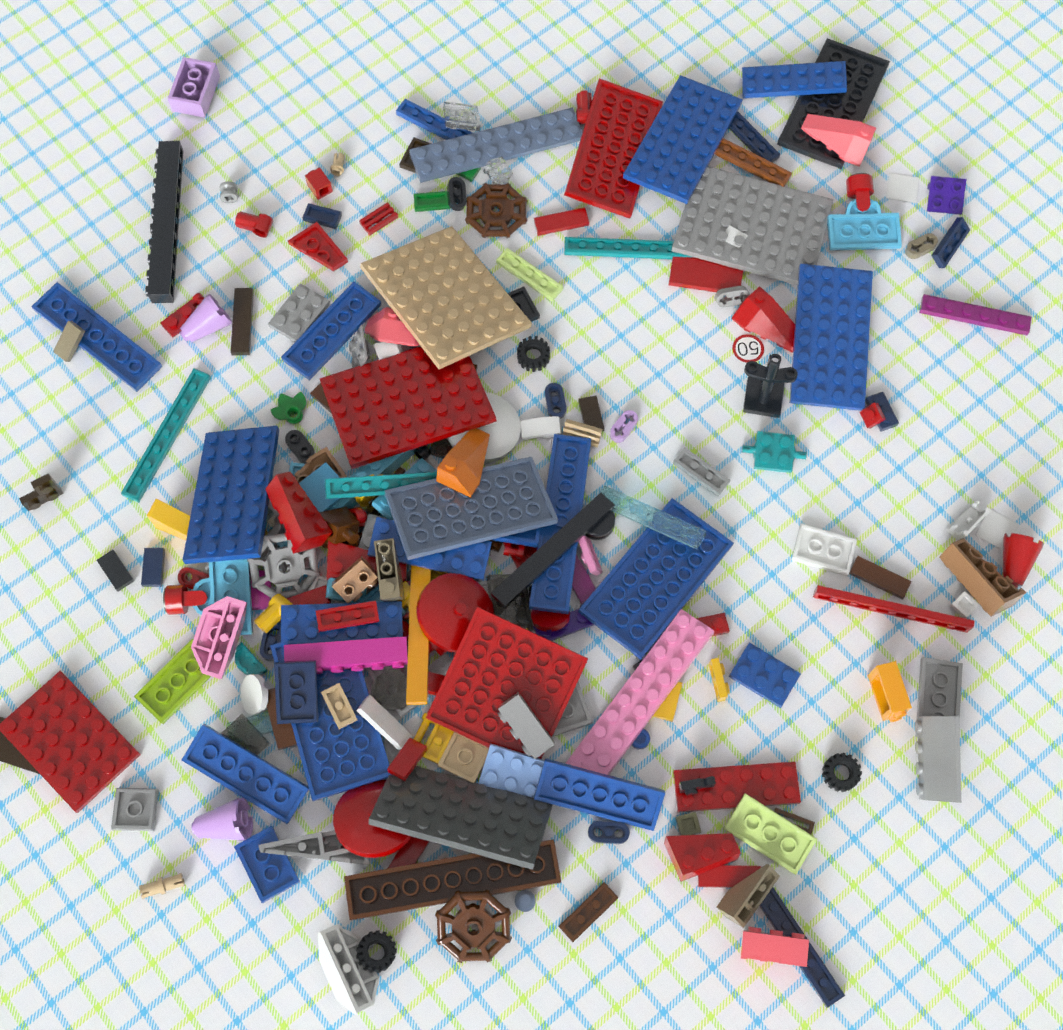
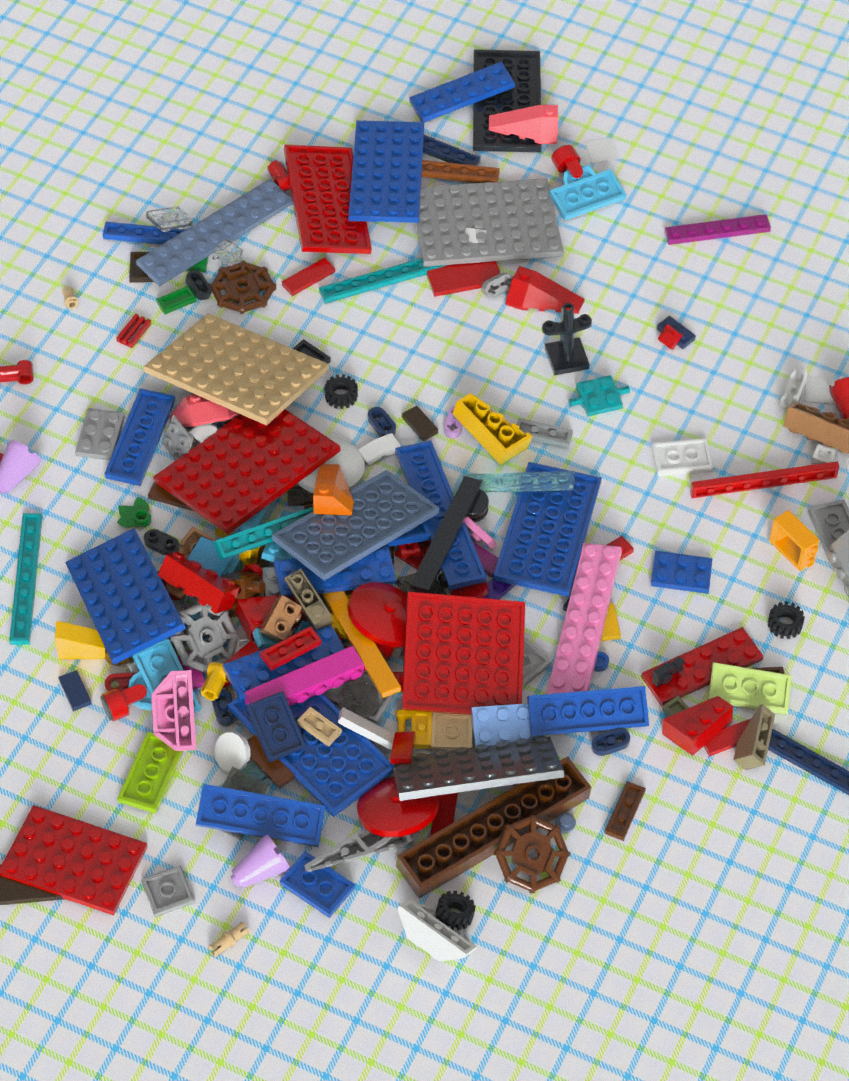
camera: 25 degrees left, 15 degrees down
black tile [96,550,134,592] -> none
dark brown tile [230,288,254,356] -> none
teal plate [235,642,267,675] -> none
red wing [288,222,348,272] -> none
dark blue tile [302,203,342,229] -> none
red brick [305,167,333,200] -> none
black hinge [414,445,430,460] -> none
yellowish green tile [496,248,563,302] -> none
light grey brick [497,692,555,759] -> none
tan tile [562,419,603,448] -> none
yellow plate [709,658,730,702] -> none
sticker [732,334,764,363] -> none
coral wedge [741,926,809,967] -> none
blue plate [789,264,873,411] -> none
reddish brown tile [849,556,912,600] -> none
dark tan beam [905,233,938,259] -> none
dark purple hinge [927,176,967,215] -> none
dark blue plate [931,217,970,268] -> none
none -> yellow wedge [452,393,533,465]

